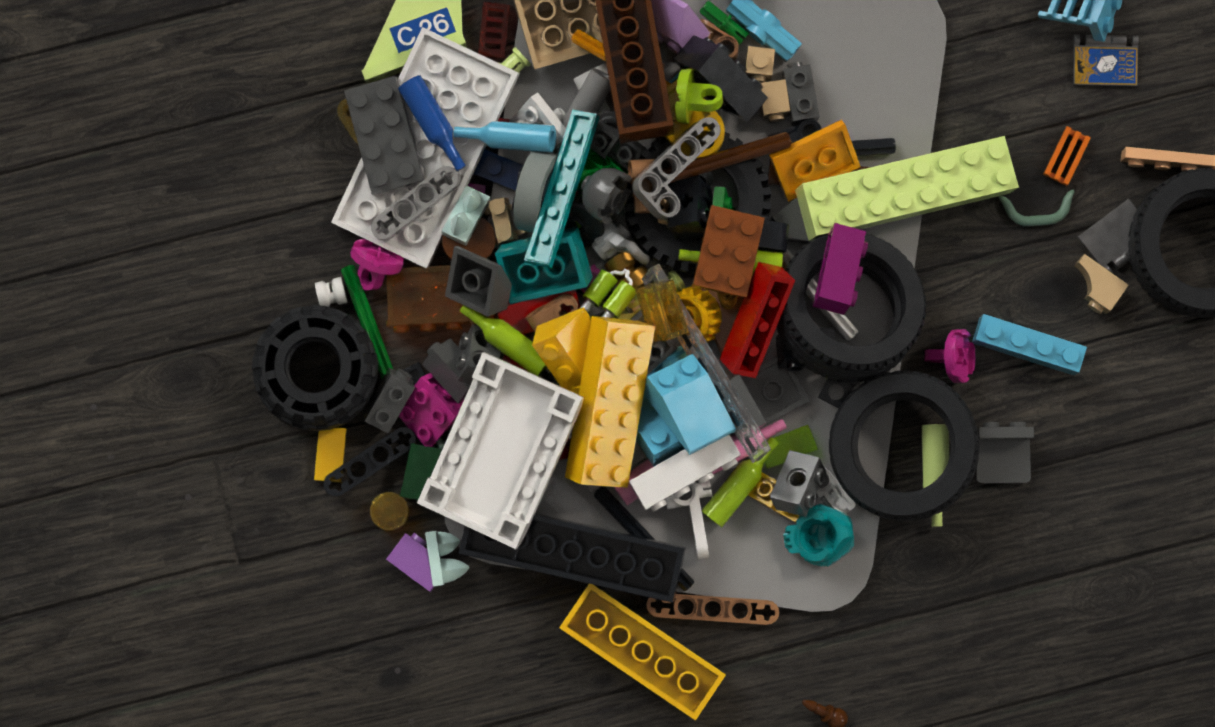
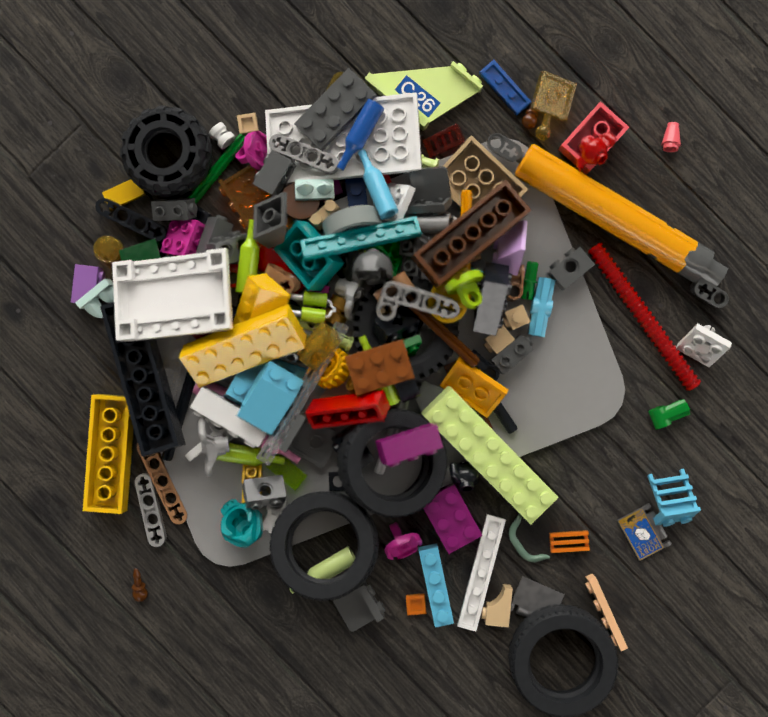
camera: 60 degrees right, 5 degrees up
none -> light grey beam [135,473,167,547]
none -> light grey piece [198,419,230,477]
none -> tan tile [237,113,259,135]
none -> dark grey brick [253,150,296,197]
none -> orange tile [406,593,426,616]
none -> dark grey bracket [408,166,452,216]
none -> magenta brick [423,483,483,554]
none -> black piece [449,461,479,492]
none -> white plate [457,514,506,632]

